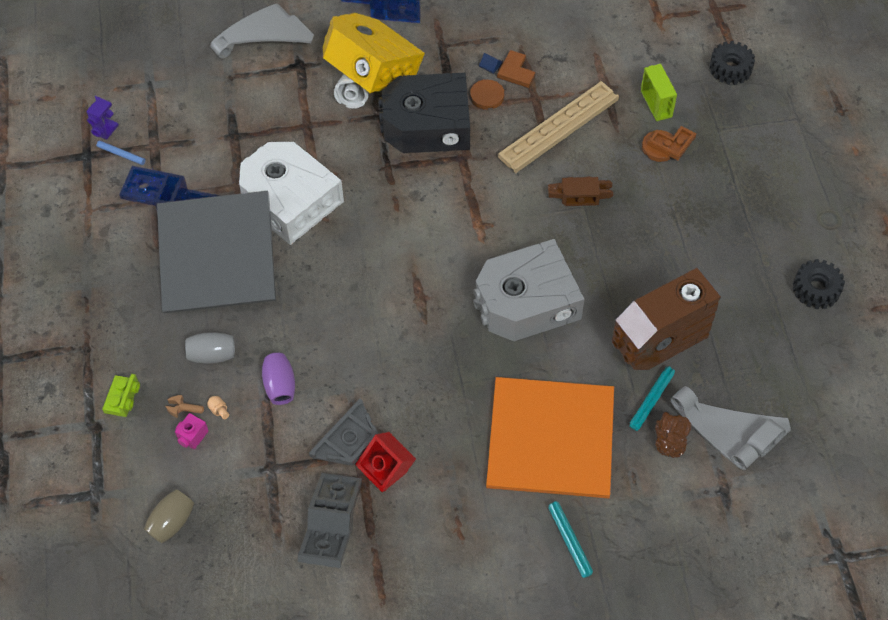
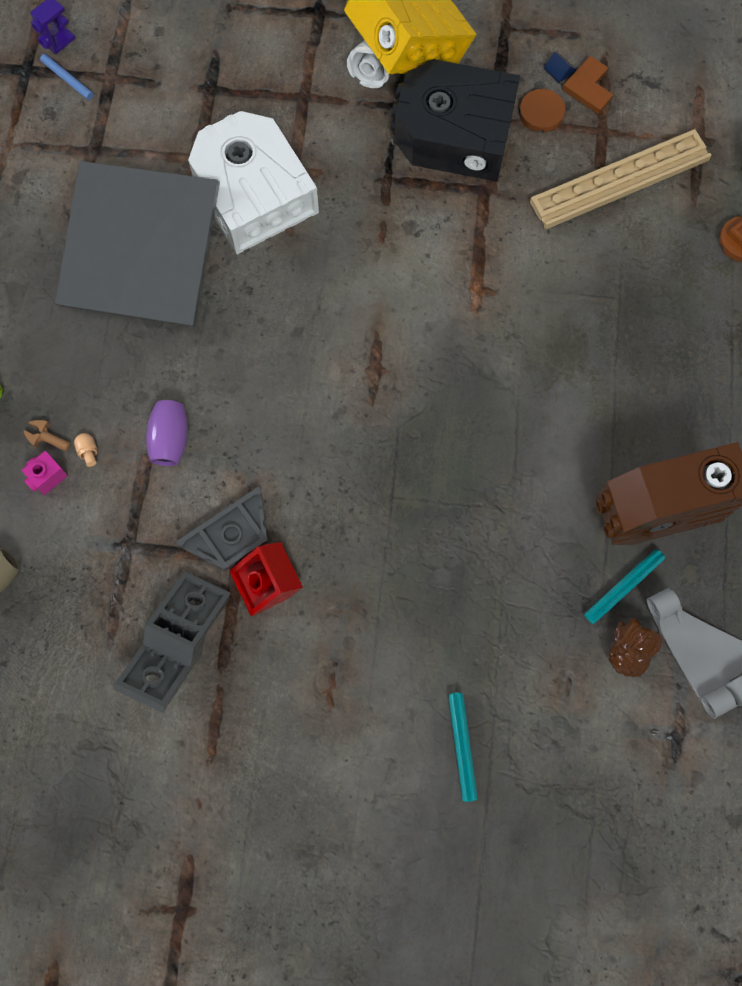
camera: 15 degrees right, 15 degrees up
clear blue bracket [119,166,220,209] -> none
light grey piece [185,332,235,364] -> none
light grey piece [473,239,584,341] -> none
orange tile [486,377,614,499] -> none
reddish brown hinge [548,176,614,206] -> none

